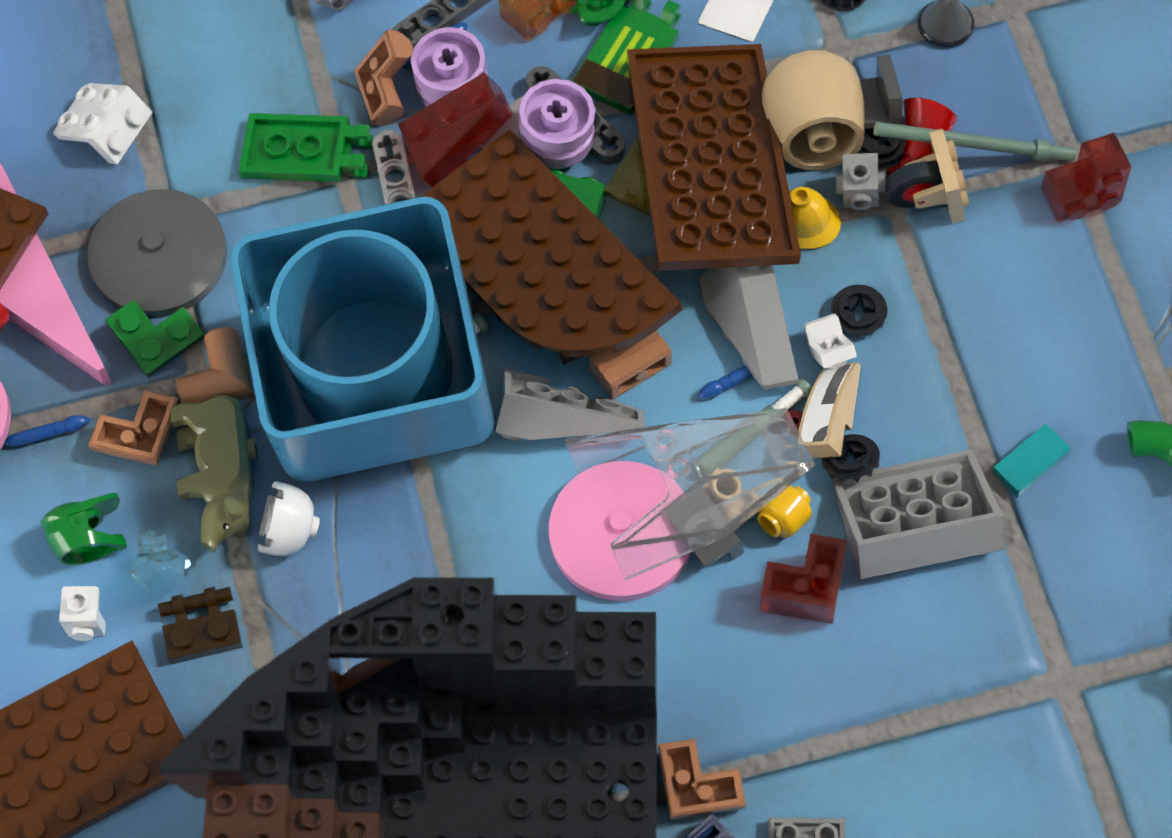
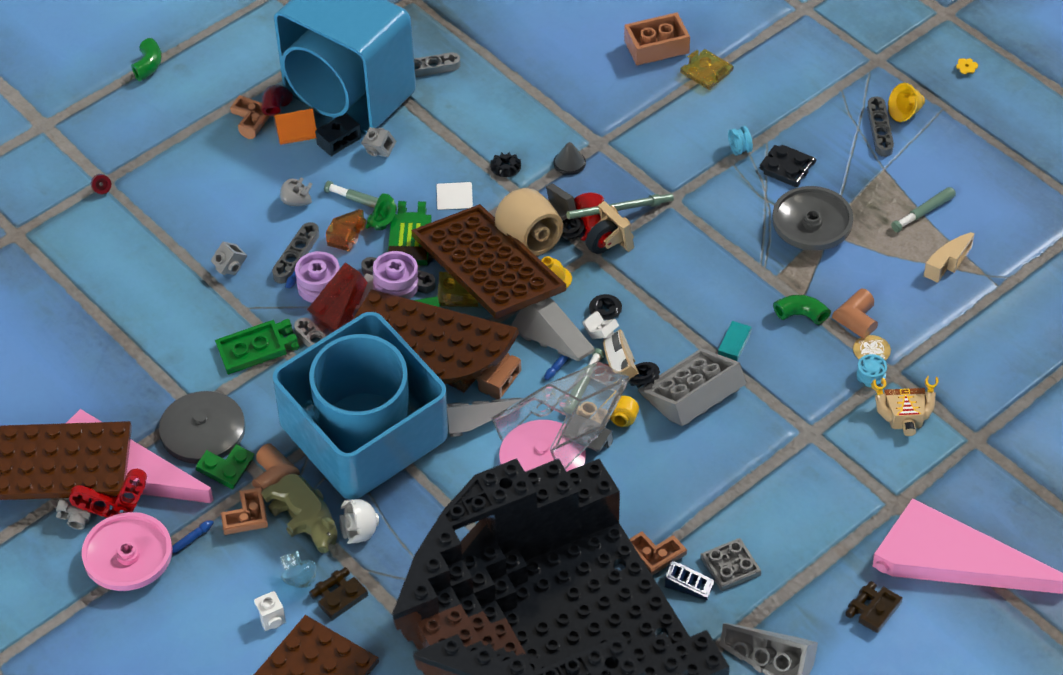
camera: 30 degrees left, 15 degrees down
green helmet [40,493,127,565] -> none
white bracket [53,83,152,164] -> none
nougat brick [354,30,413,126] -> none
clear red brick [760,534,847,624] -> none
light grey brick [836,153,885,210] -> none
clear red brick [1041,132,1131,222] -> none

